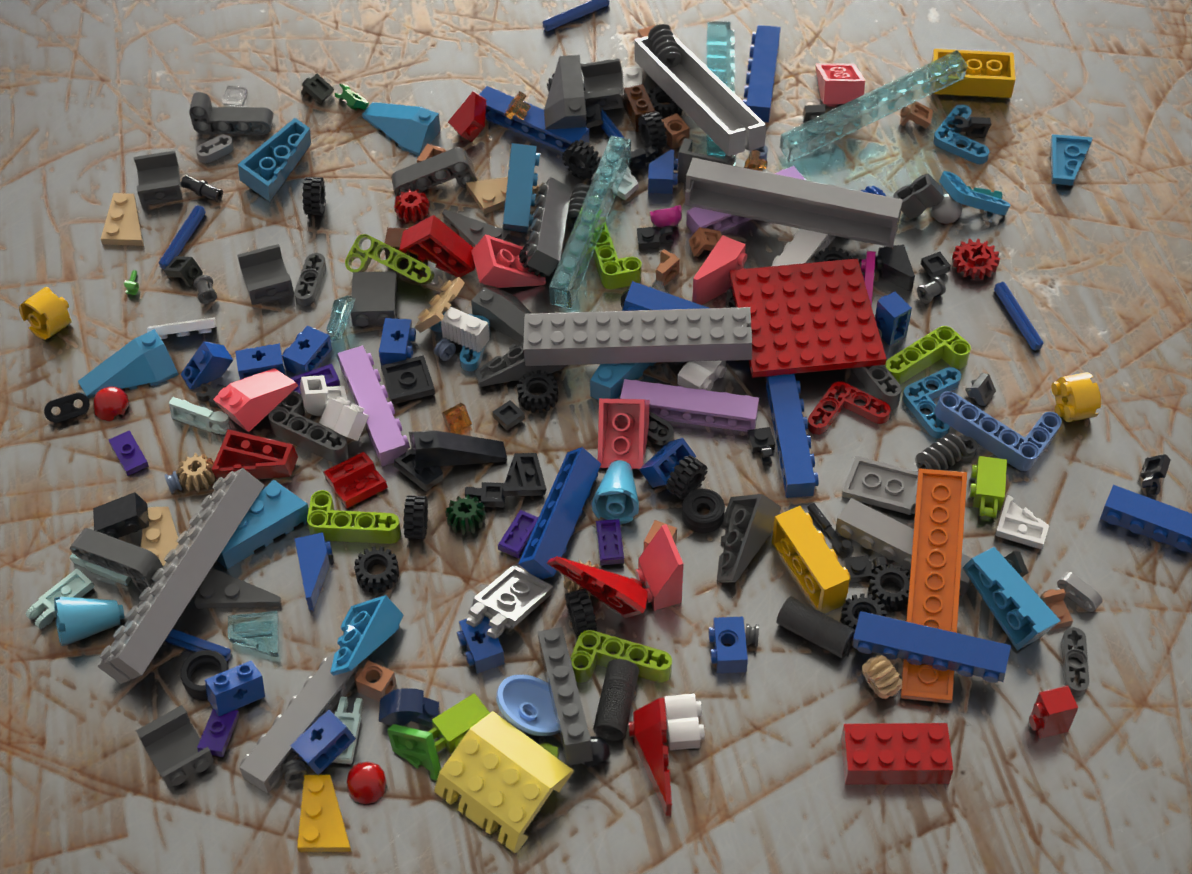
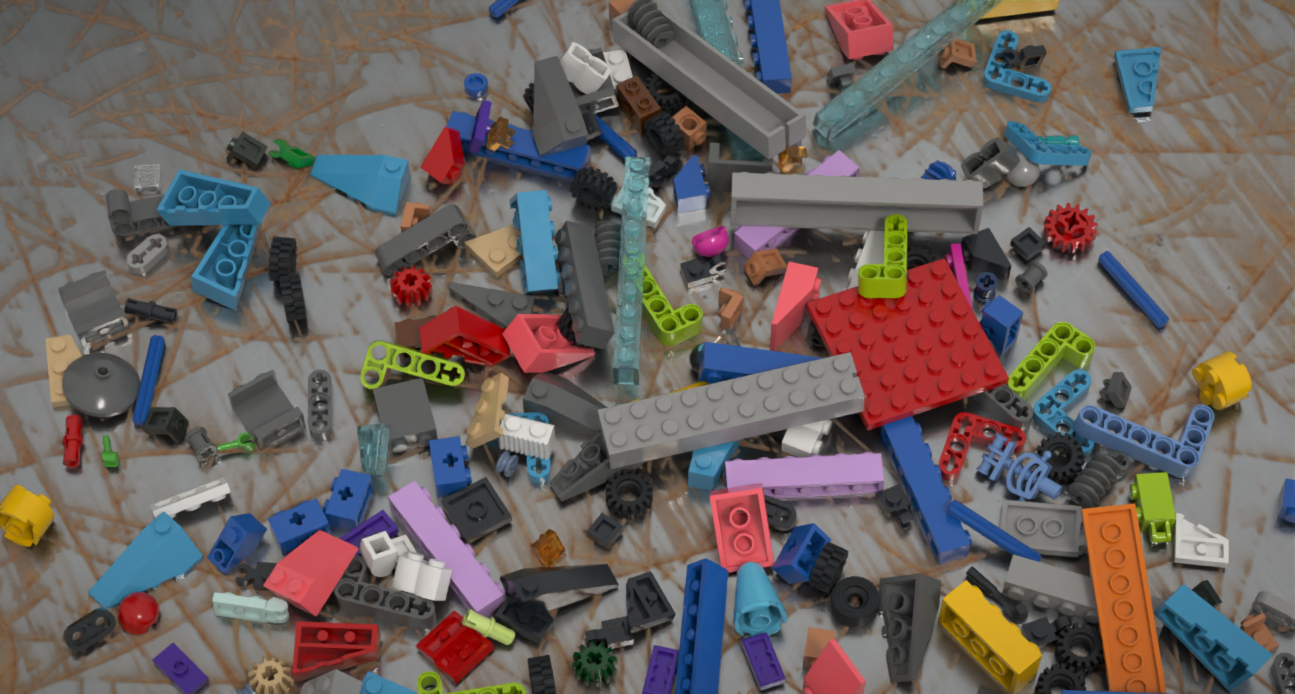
camera: 15 degrees left, 5 degrees up
none -> dark grey dish [62,353,140,417]
none -> red pin [62,415,83,468]
none -> dark azure wedge [156,169,271,226]
none -> bright green hand [217,432,255,452]
none -> black tyre [268,236,297,282]
none -> yellowish green axle [462,609,515,645]
none -> blue tile [464,73,488,97]
none -> dark purple plate [469,100,492,154]
none -> white brick [559,42,612,94]
none -> lime beam [858,214,908,298]
none -> blue axle [947,500,1041,562]
none -> dark blue bush [973,272,998,304]
none -> medium blue torso [976,433,1063,501]
none -> black tyre [1036,432,1085,483]

